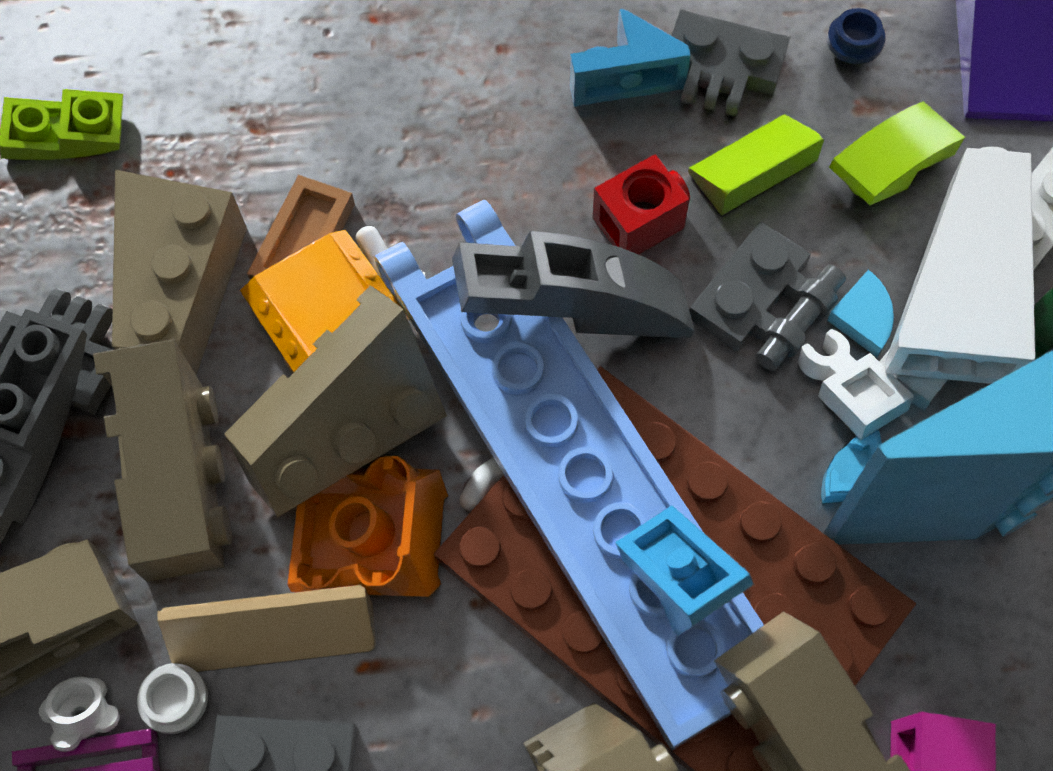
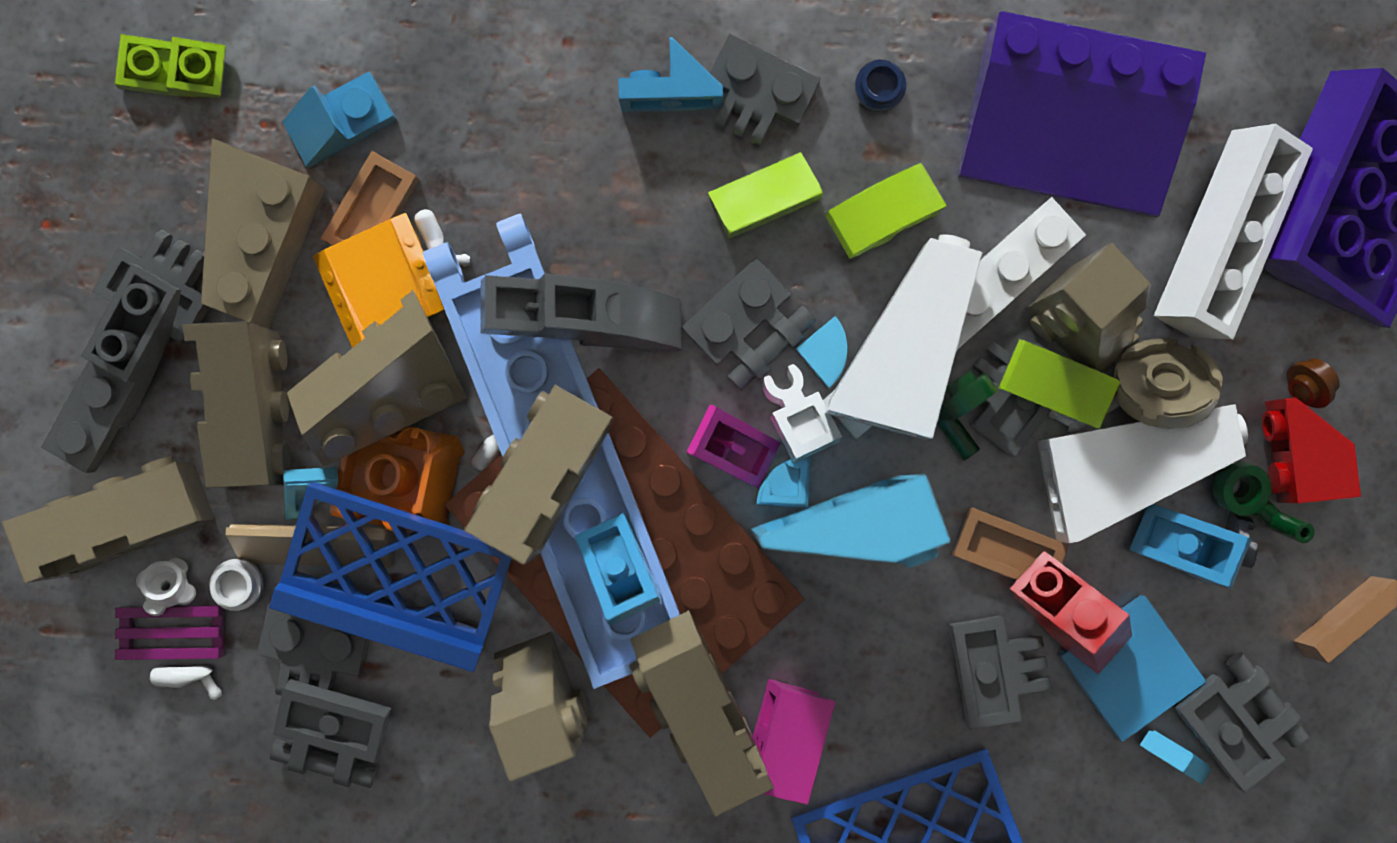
camera: 10 degrees right, 20 degrees up
red brick [592,154,690,255] -> none
none -> blue fence [269,481,512,672]
none -> dark azure slope [282,71,398,168]
none -> medium azure tile [283,467,338,520]
none -> dark tan wedge [464,385,616,564]
none -> dark pink slope [686,404,781,489]

